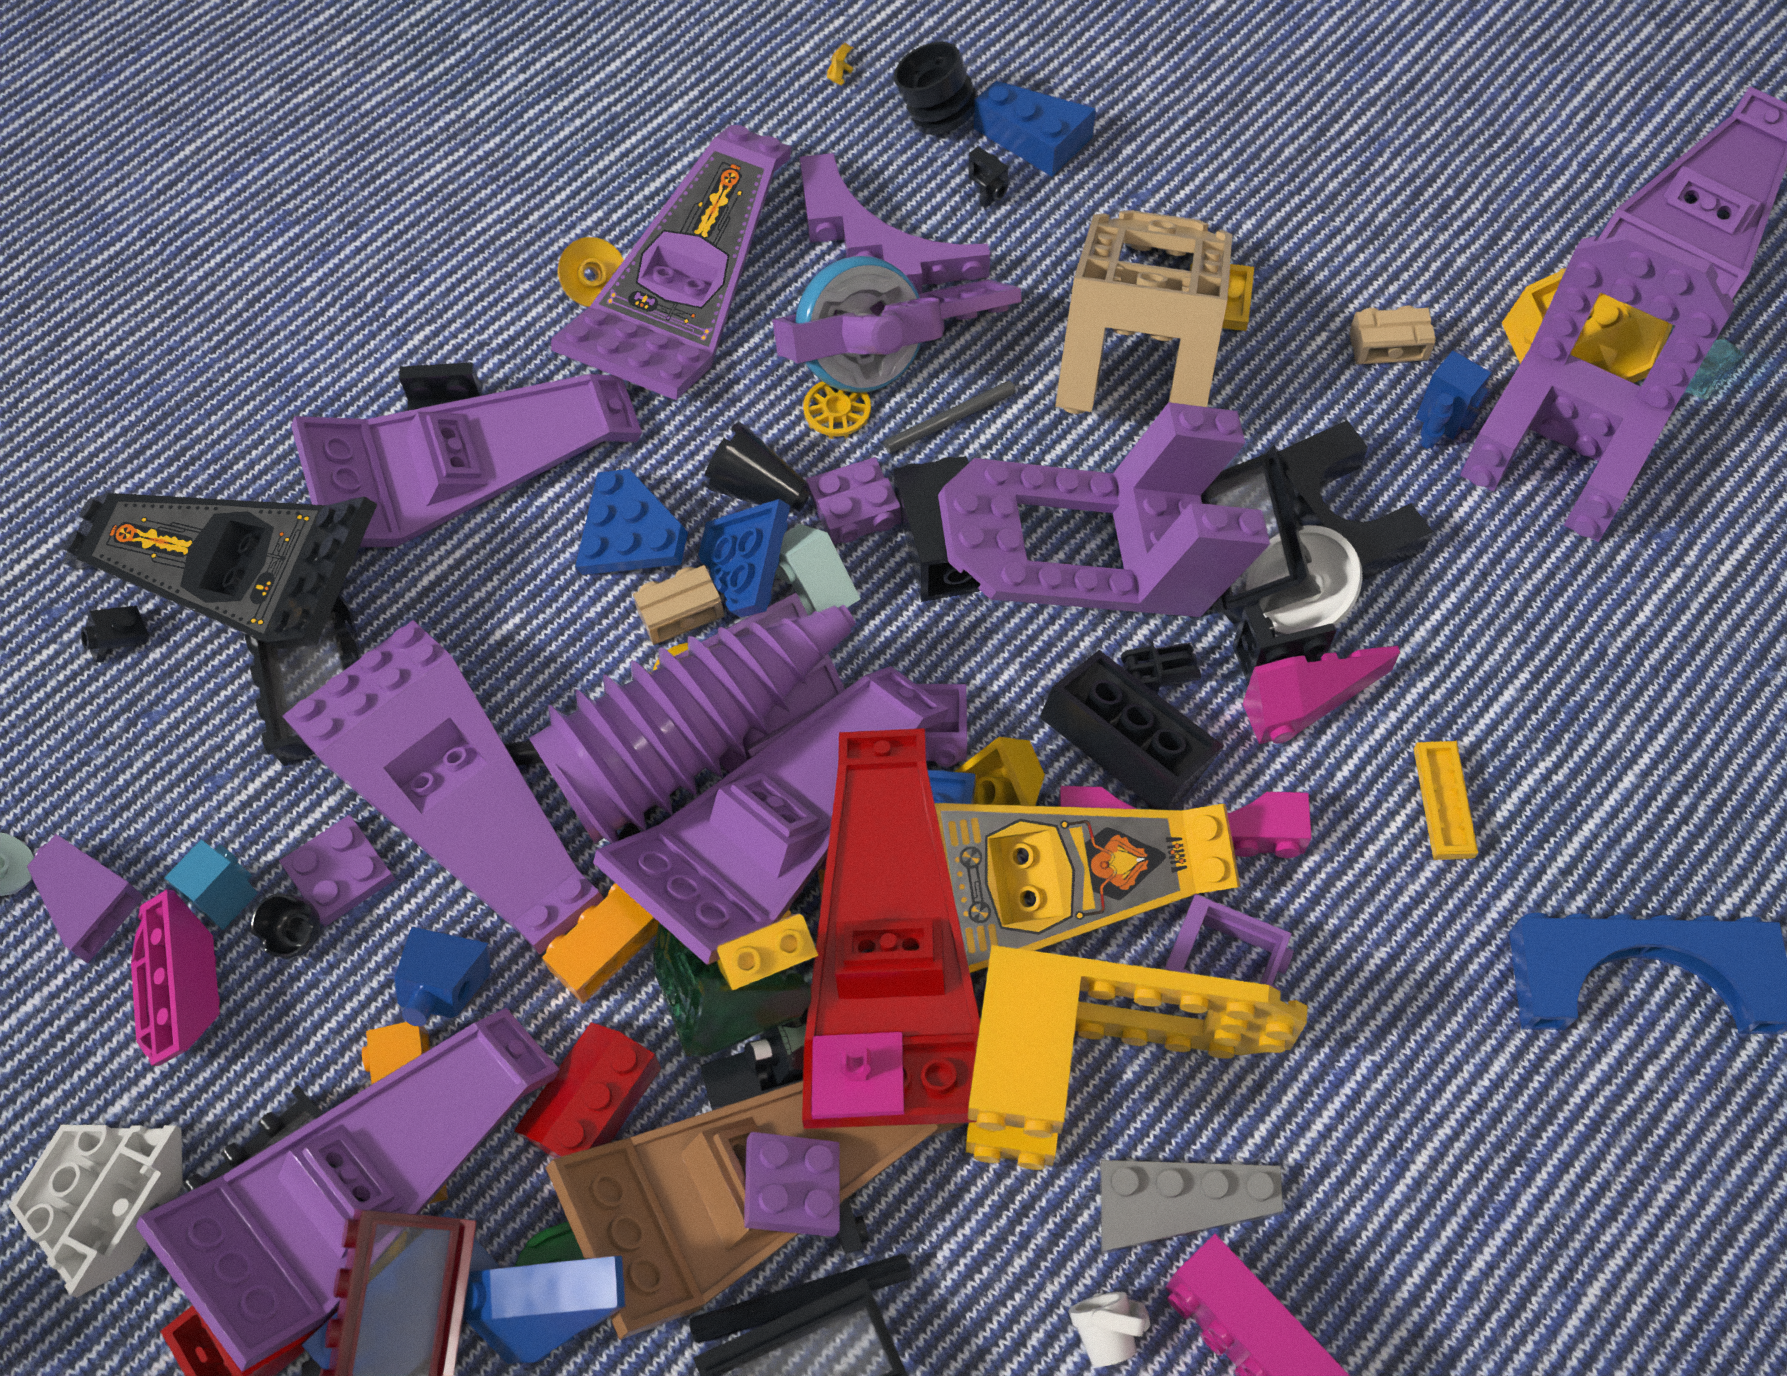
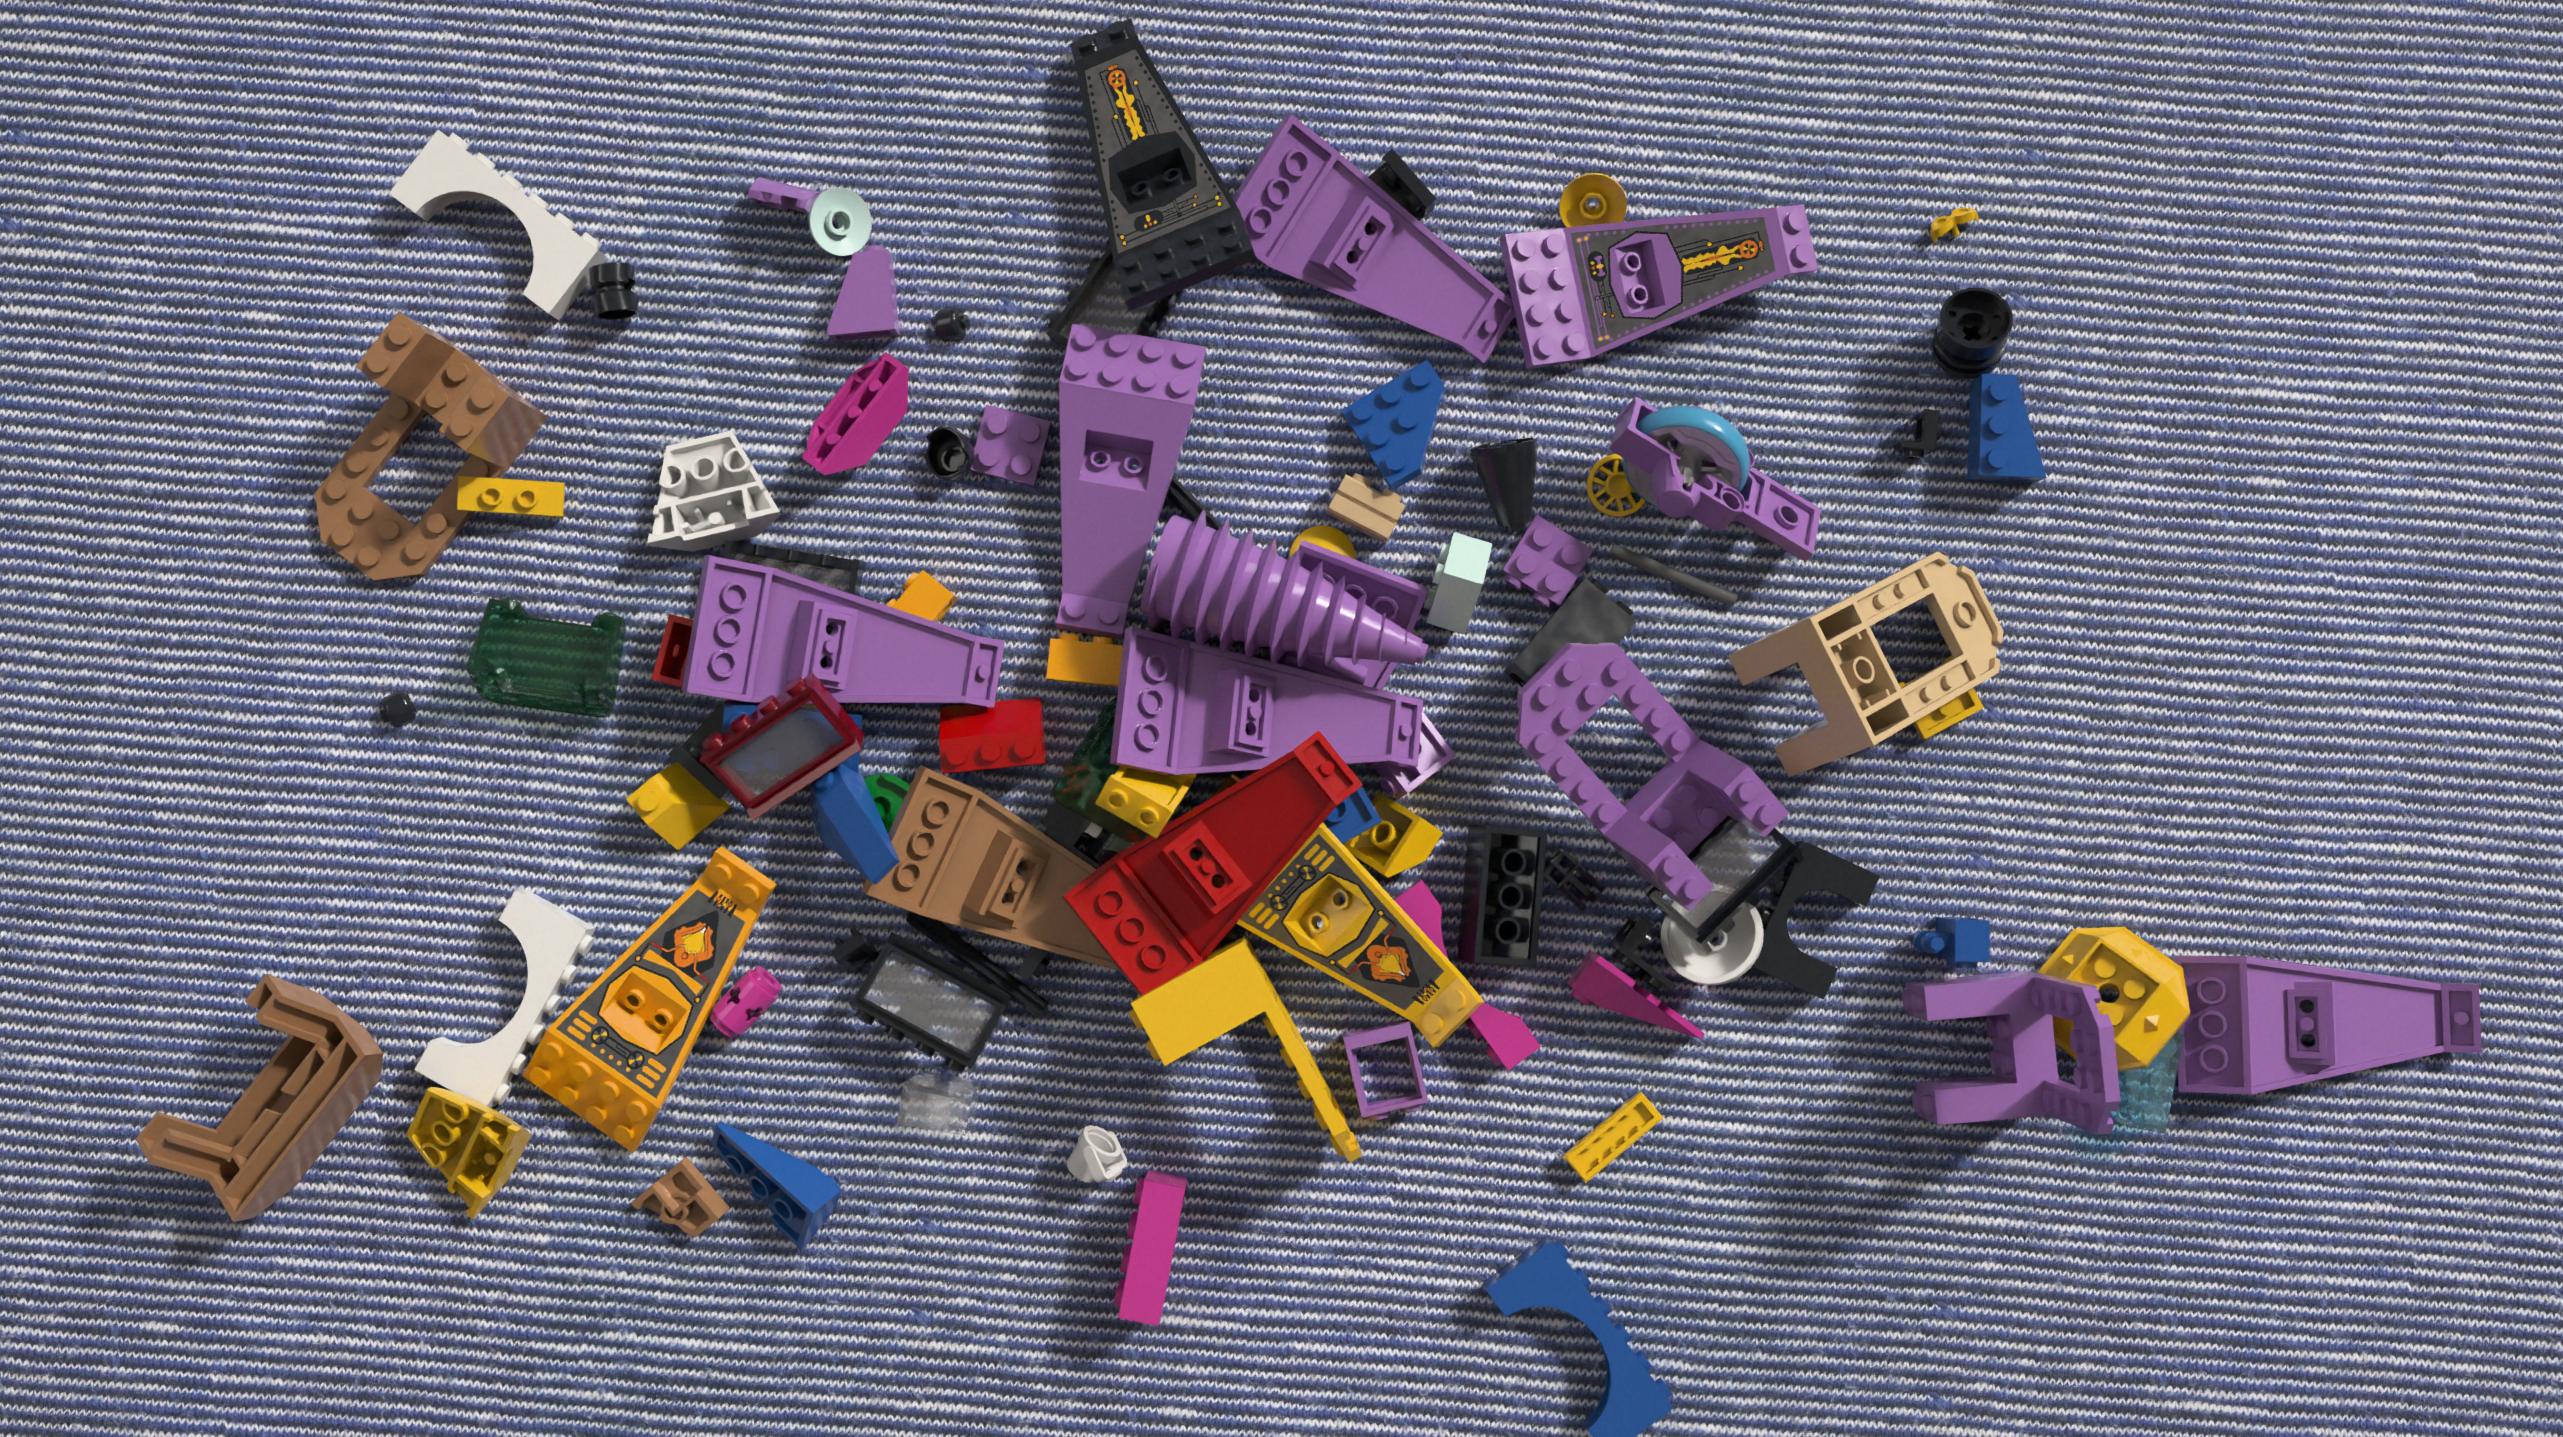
camera: 50 degrees right, 25 degrees up
black bracket [81,605,149,663] -> none
dark azure brick [164,840,258,930] -> none
blue torso [395,927,491,1027] -> none
blue plate [698,499,790,618] -> none
medium lavender plate [744,1132,840,1237] -> none
medium lavender arch [800,153,990,294] -> none
dark pink piece [812,1032,904,1119] -> none
light grey wing [1100,1160,1283,1255] -> none
tan brick [1350,305,1435,365] -> none
none -> black piece [933,307,970,342]

